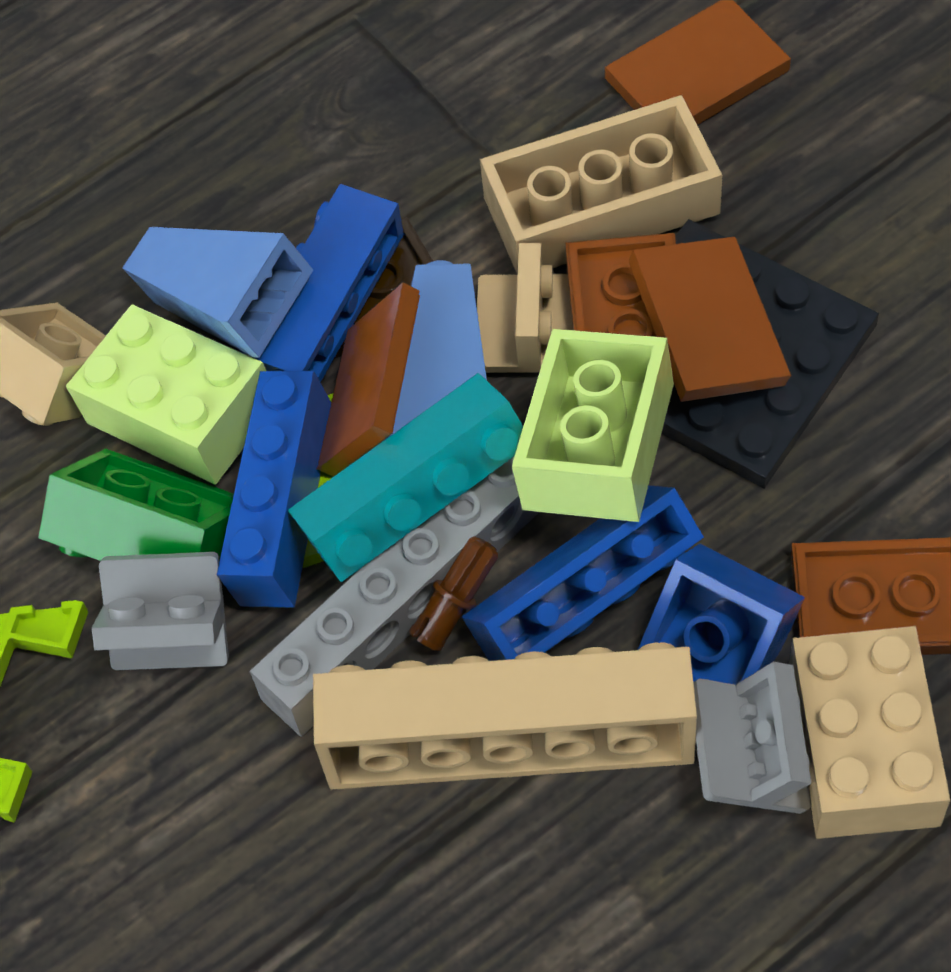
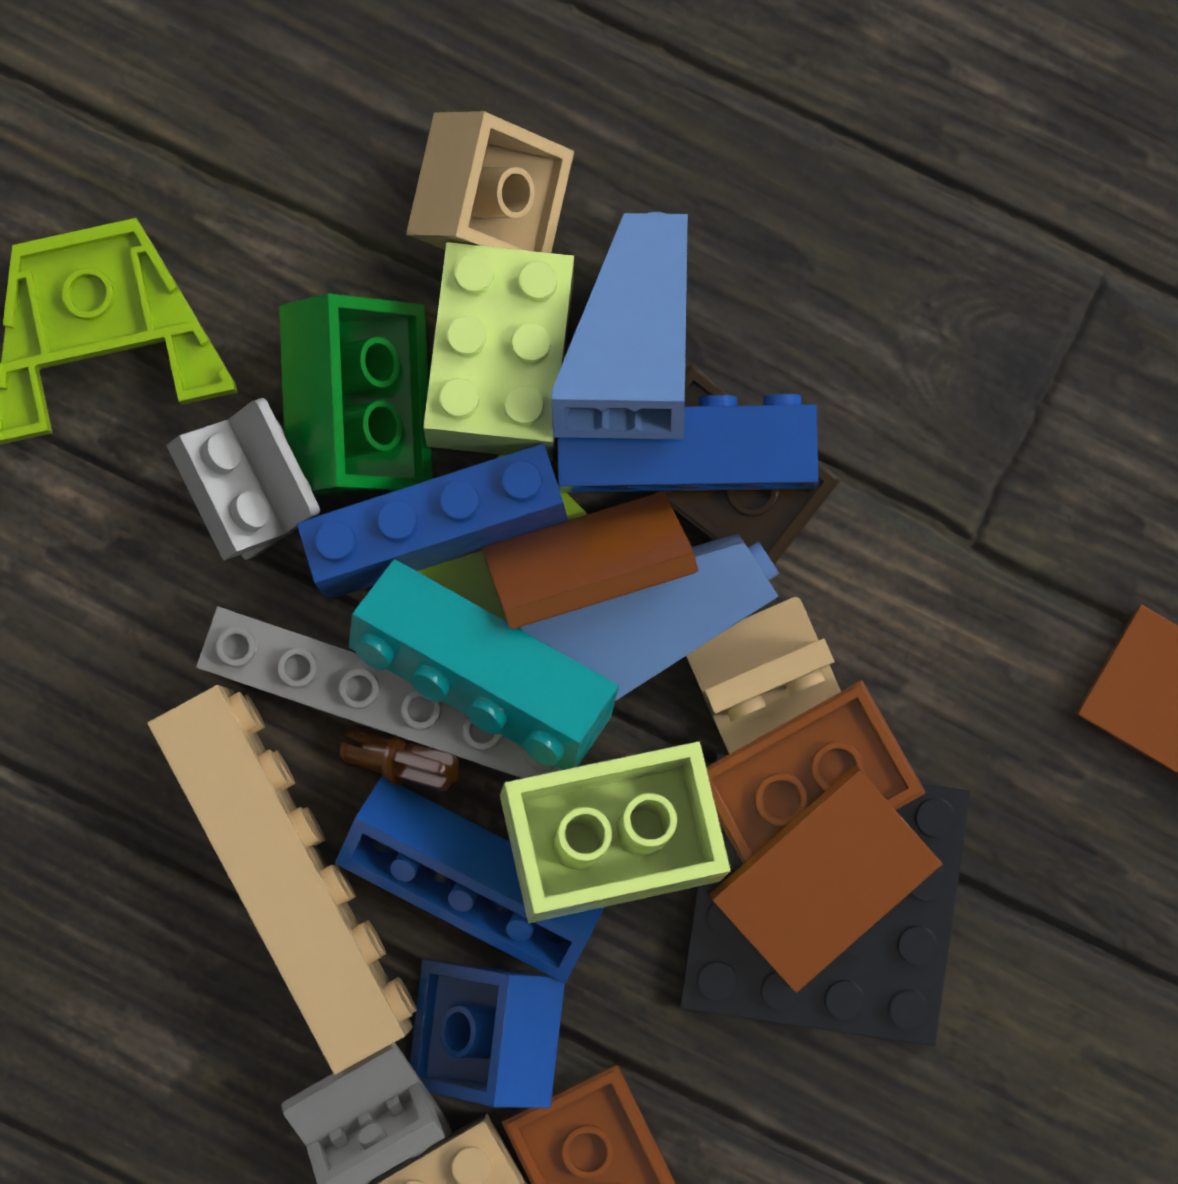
camera: 60 degrees right, 25 degrees up
tan brick [480,95,722,275] -> none

